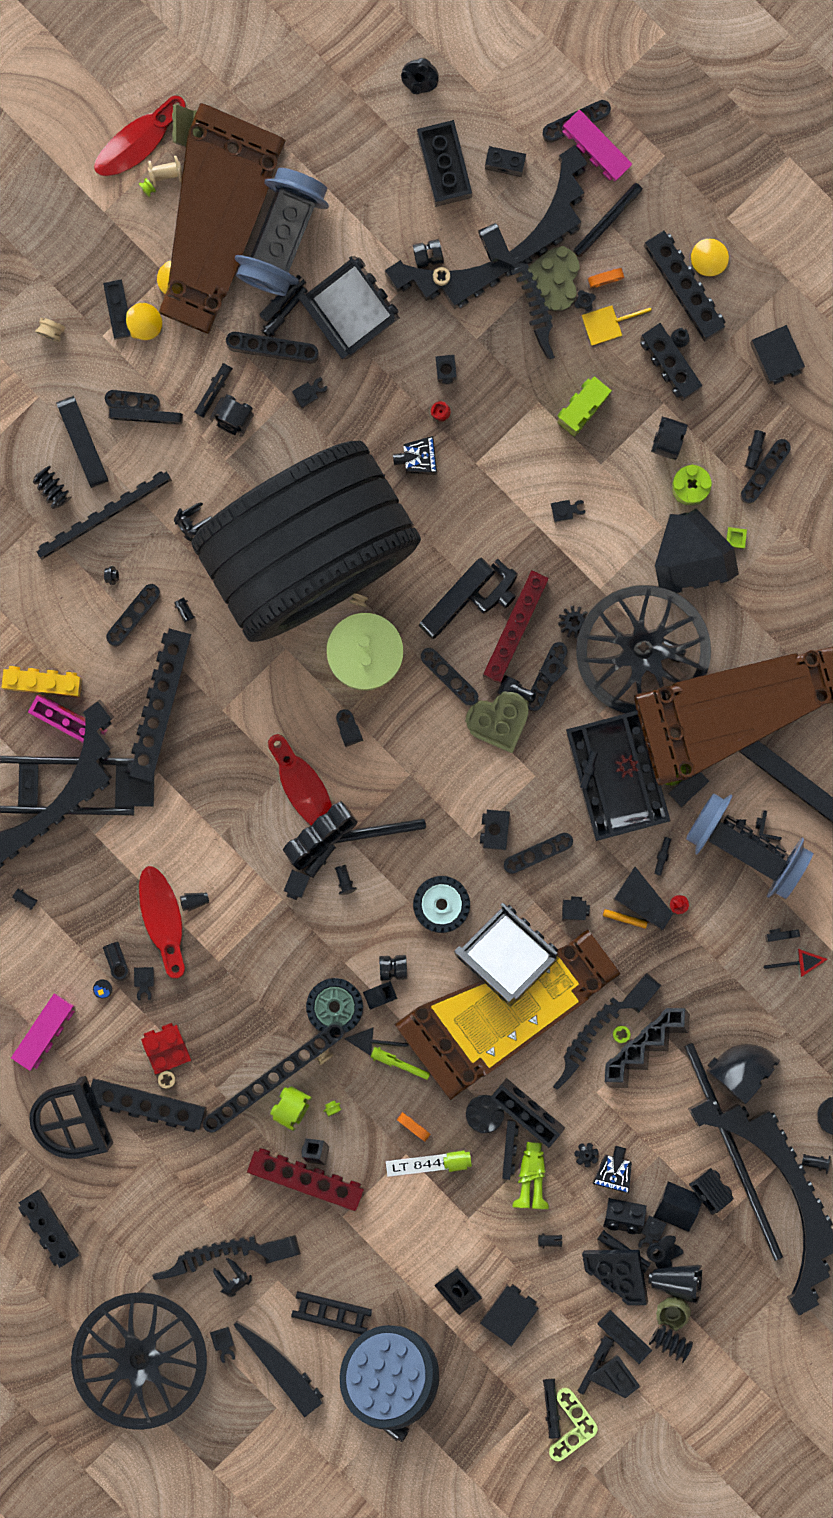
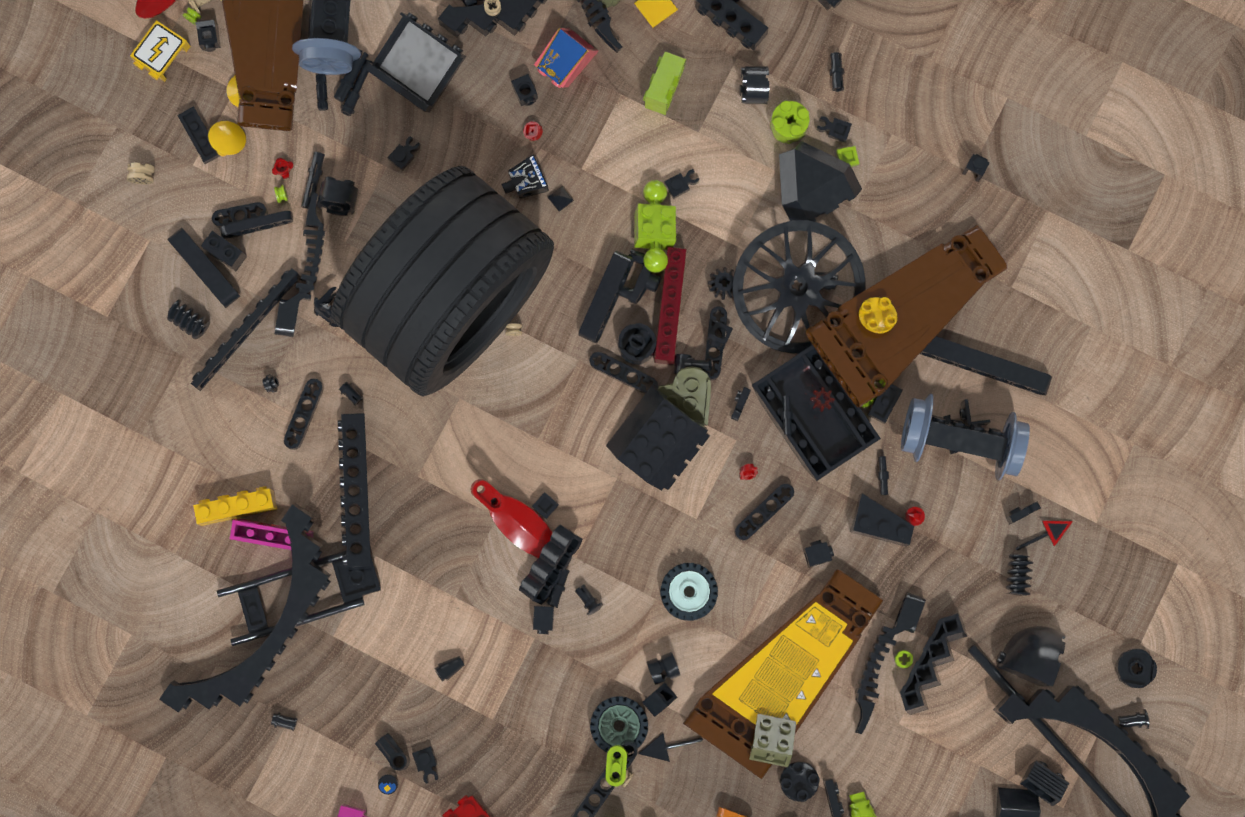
camera: 20 degrees left, 5 degrees down
red plant [139,866,185,979] -> none
black beam [226,332,319,364] -> none
yellowish green brick [327,613,403,690] -> none
black piece [336,709,363,747] -> none
black axle [336,819,426,843] -> none
lime pin [370,1047,430,1080] -> none
panel [454,903,559,1007] -> none
black brick [480,809,510,850] -> none
black brick [490,1078,565,1148] -> none
black plant [574,1143,599,1167] -> none
torso [592,1146,632,1194] -> none
light orange piece [602,909,648,929] -> none
black beam [740,439,791,504] -> none
none -> panel [130,20,191,82]
none -> black window [195,20,221,52]
none -> black brick [201,231,247,272]
none -> red plate [272,158,294,179]
none -> lime bush [274,184,288,203]
none -> black piece [274,193,325,337]
none -> black axle [316,74,328,111]
none -> black plate [532,492,559,520]
none -> slope [534,28,598,88]
none -> black slope [547,186,574,212]
none -> black slope [606,385,710,491]
none -> lime plate [606,745,627,787]
none -> black brick [618,323,656,365]
none -> lime brick [634,180,676,273]
none -> black plate [731,387,751,422]
none -> red plate [739,464,758,480]
none -> olive bracket [749,714,796,767]
none -> black plate [816,116,852,143]
none -> yellow dish [859,297,897,333]
none -> black piece [1006,554,1034,596]

